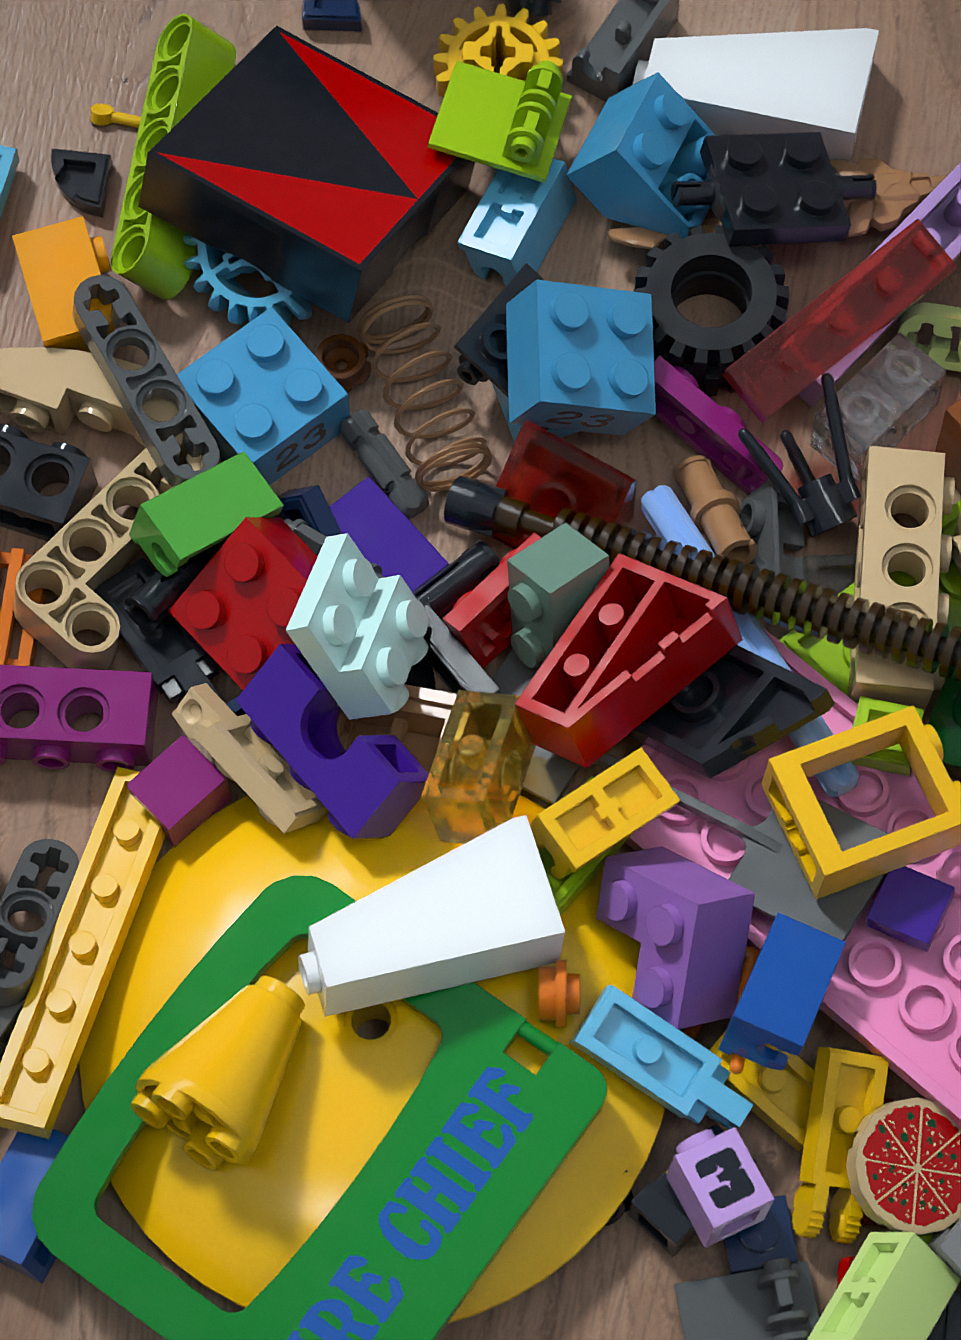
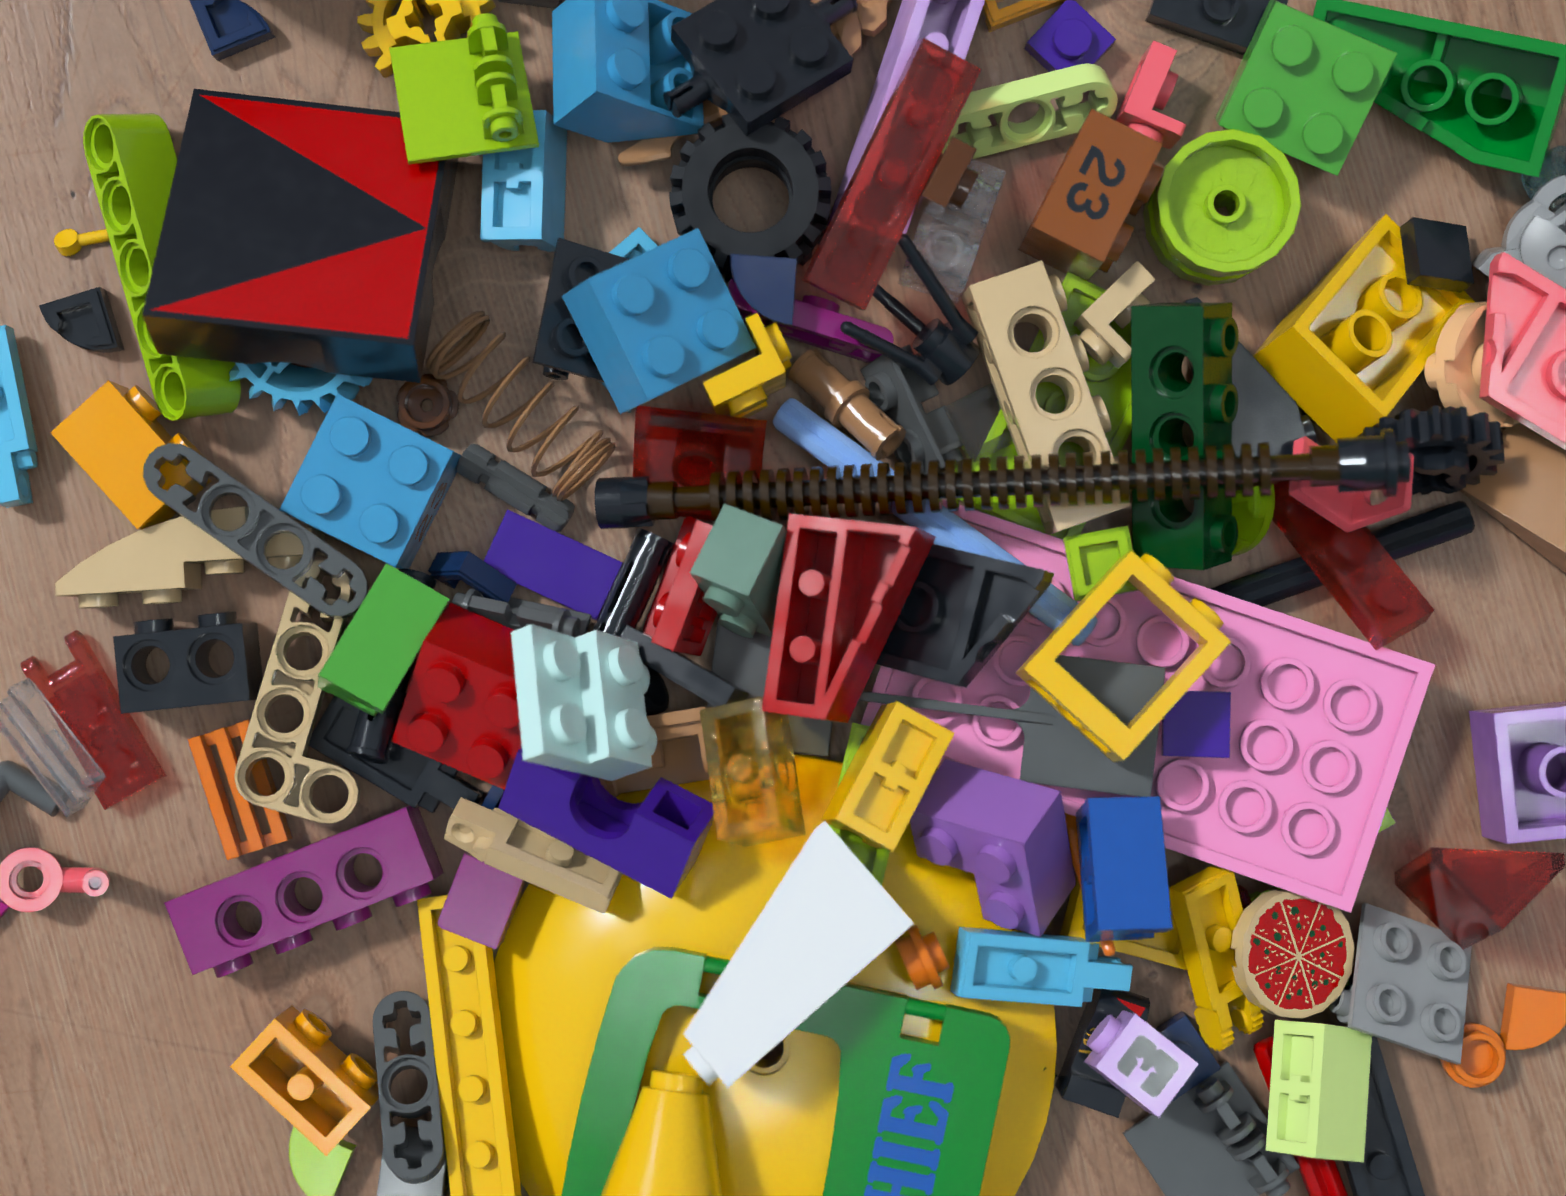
camera: 30 degrees left, 20 degrees up
none -> yellow bracket [703,313,792,422]
none -> dark blue tile [730,254,797,326]
none -> reddish brown plate [917,137,980,221]

